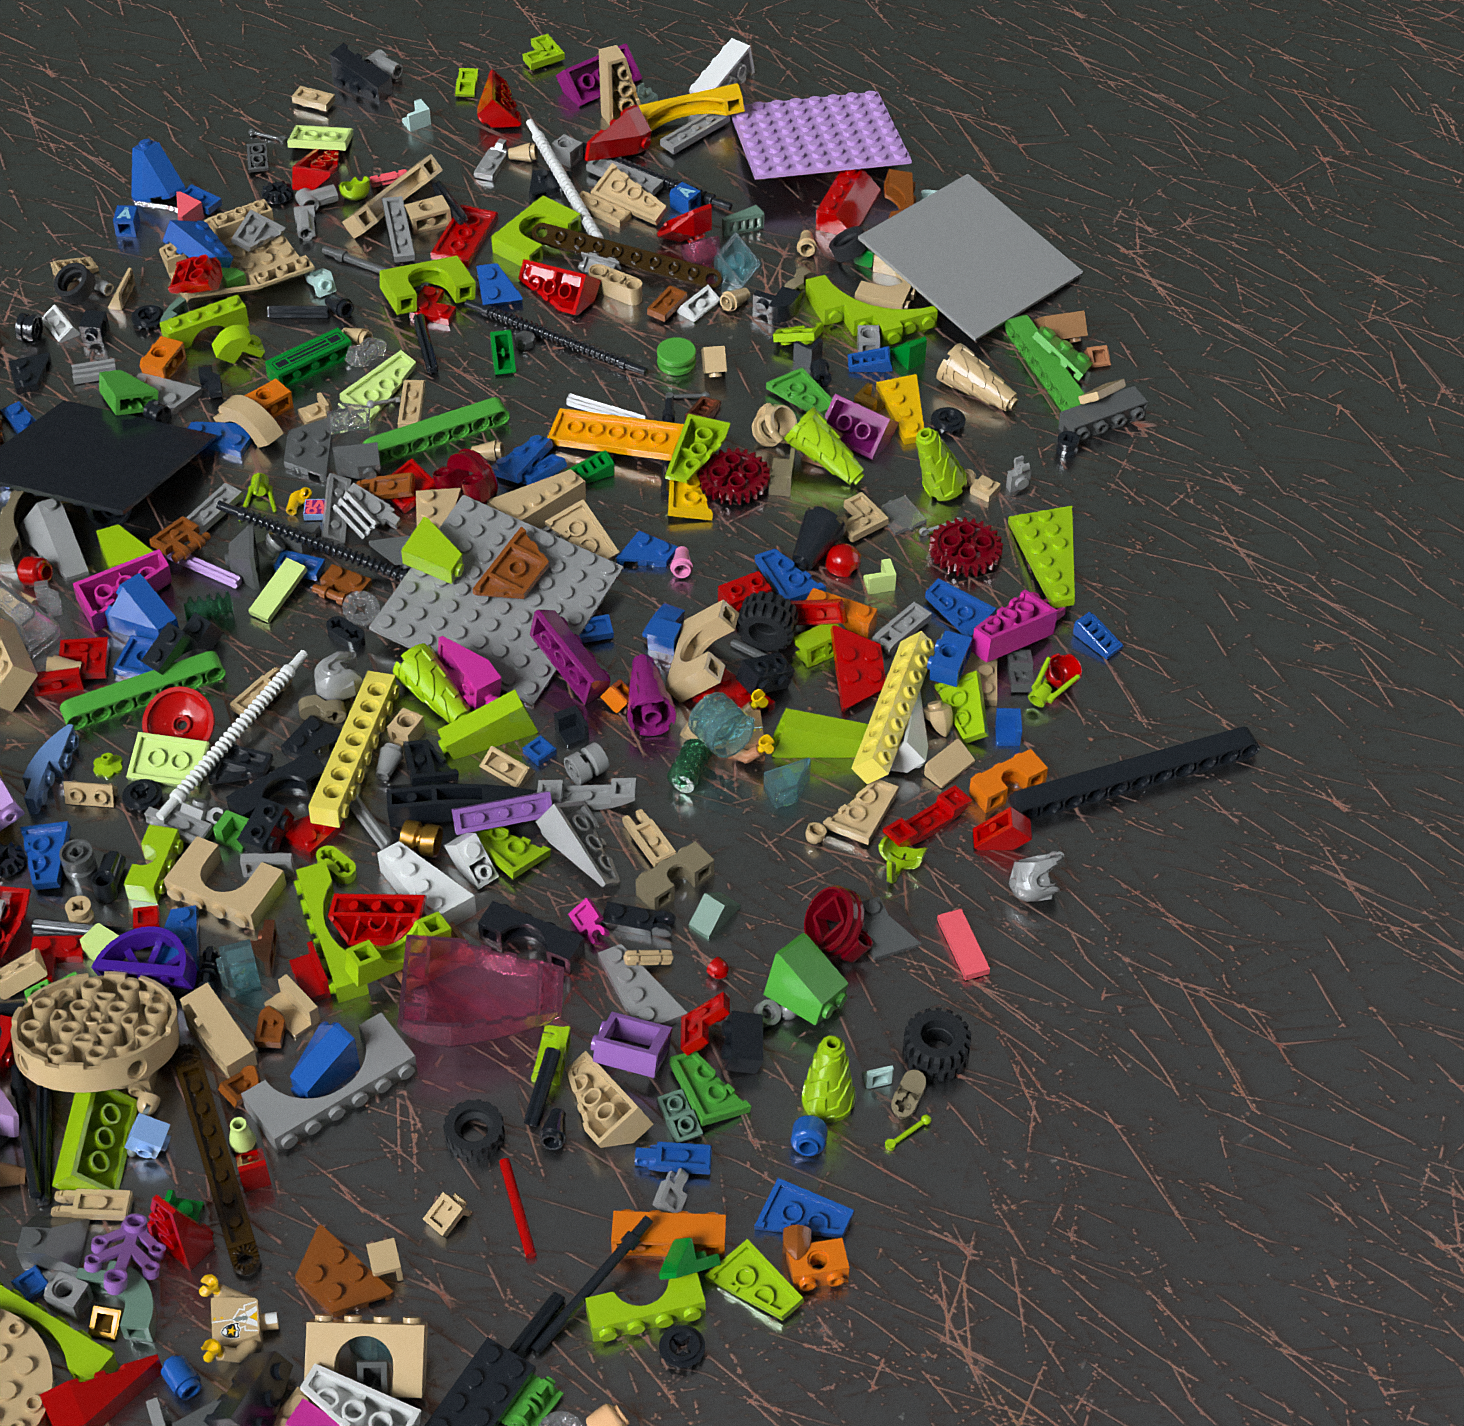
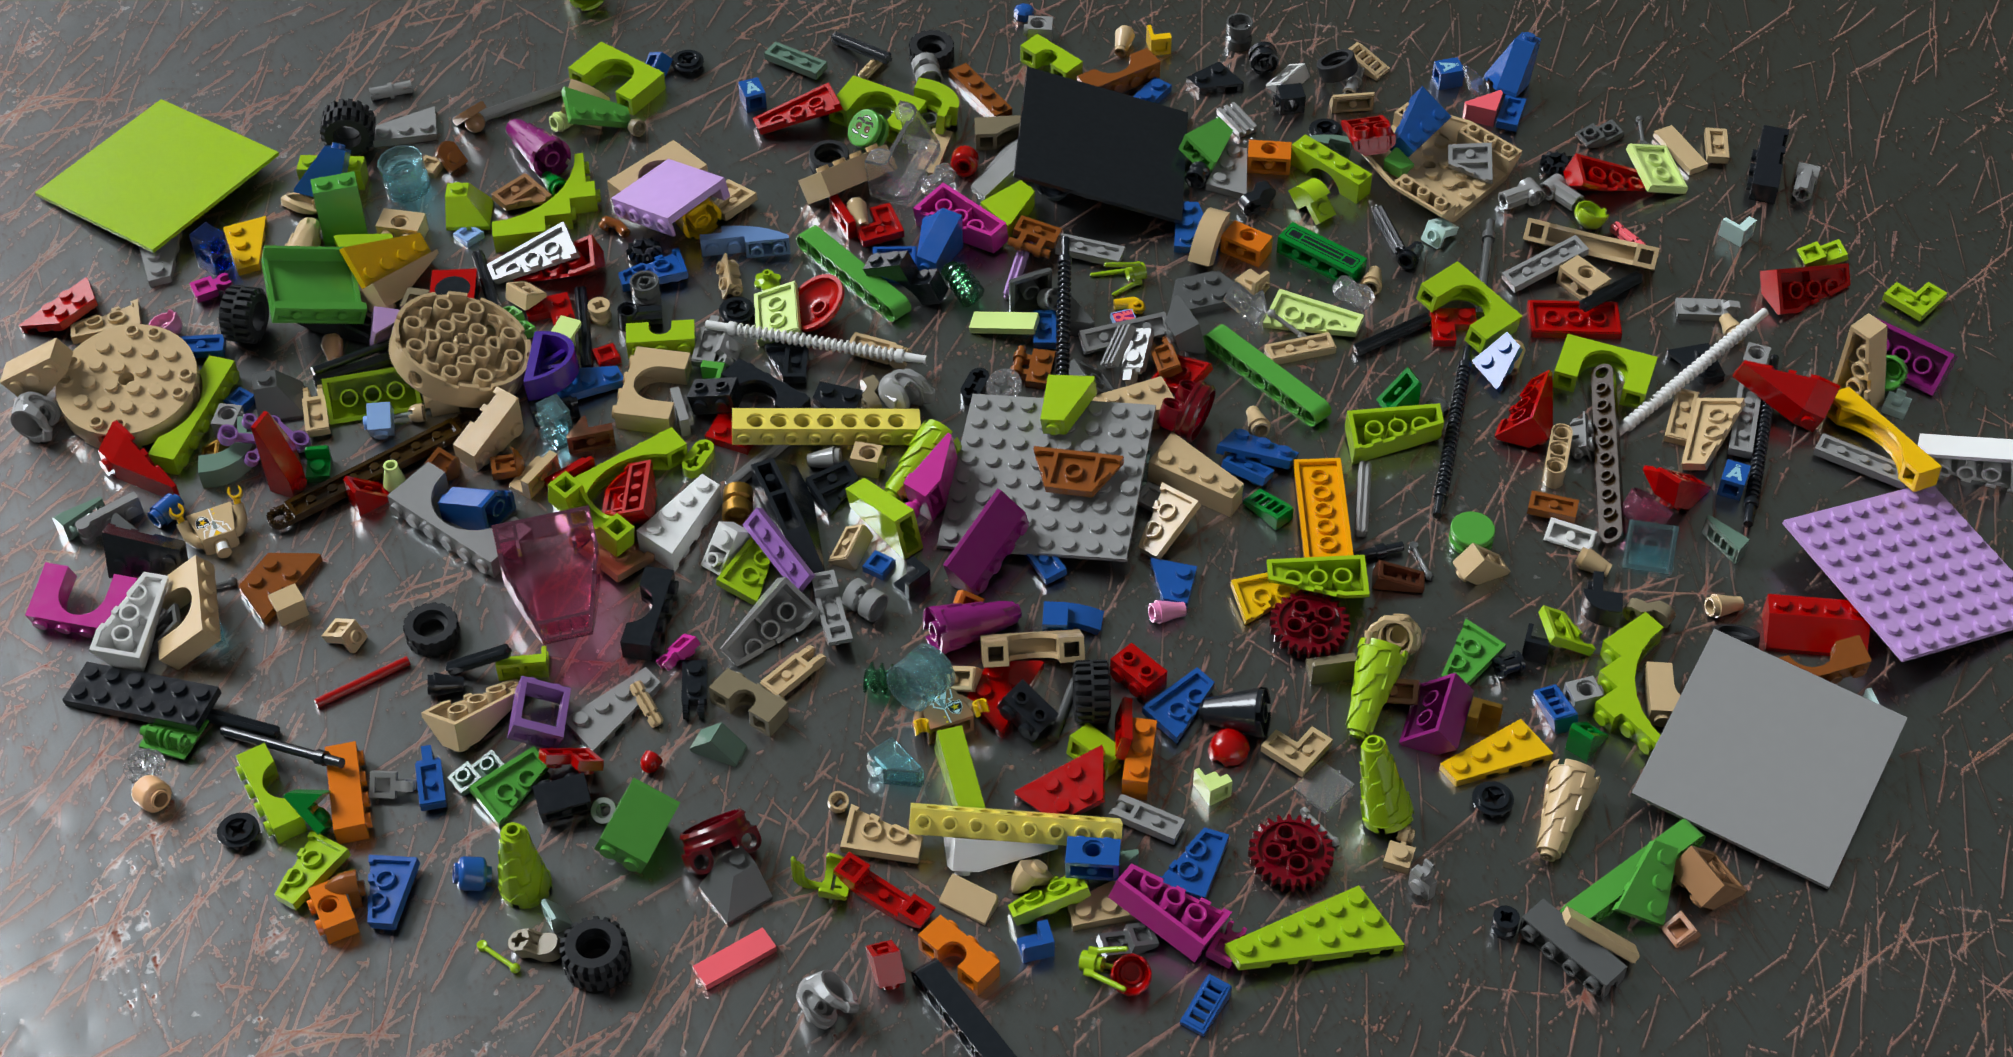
camera: 75 degrees right, 0 degrees up
none -> lime wedge [1345,403,1444,465]
none -> tan tile [1653,125,1708,175]

